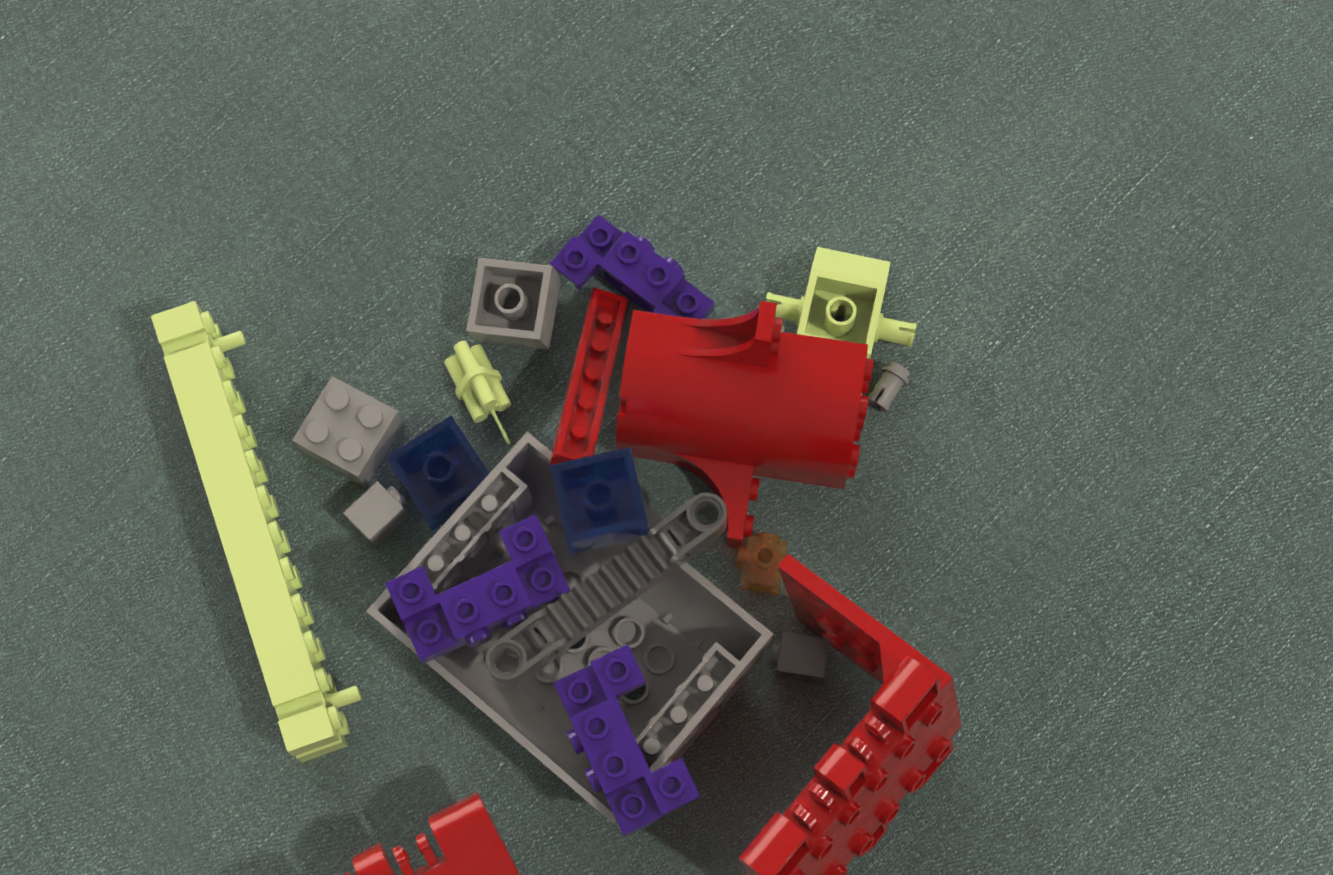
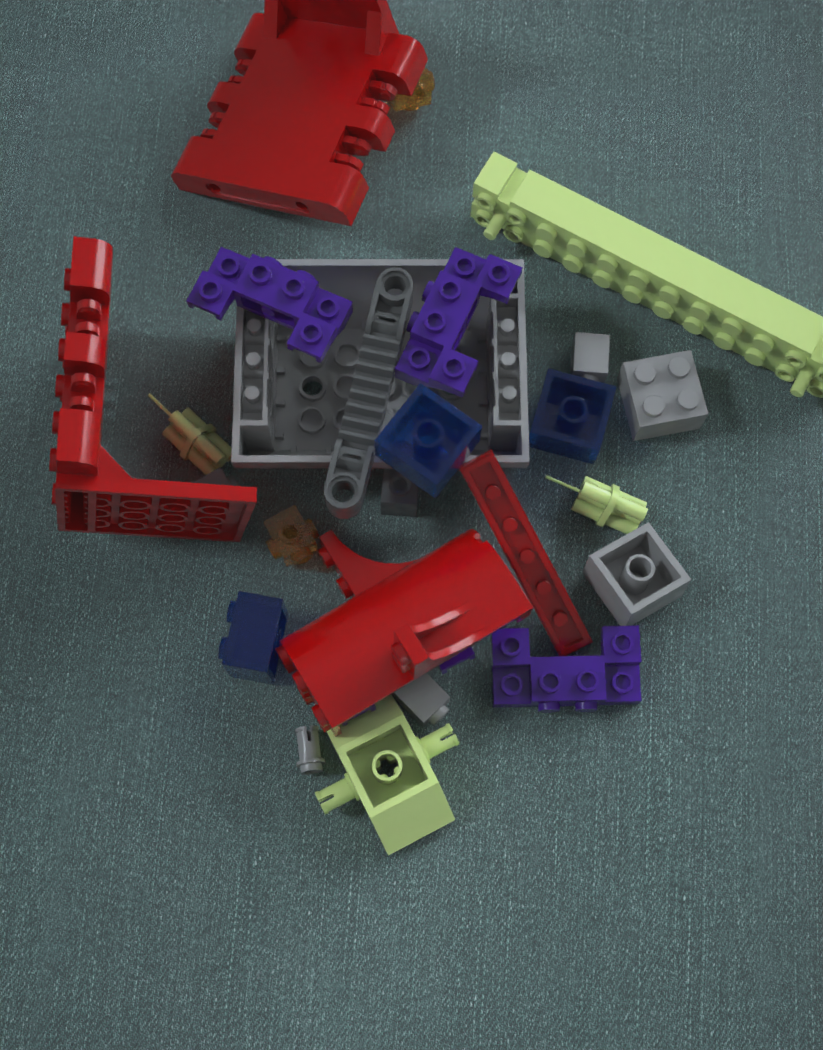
camera: 135 degrees right, 0 degrees up
none -> piece [148,393,232,475]
none -> clear blue brick [218,591,289,685]

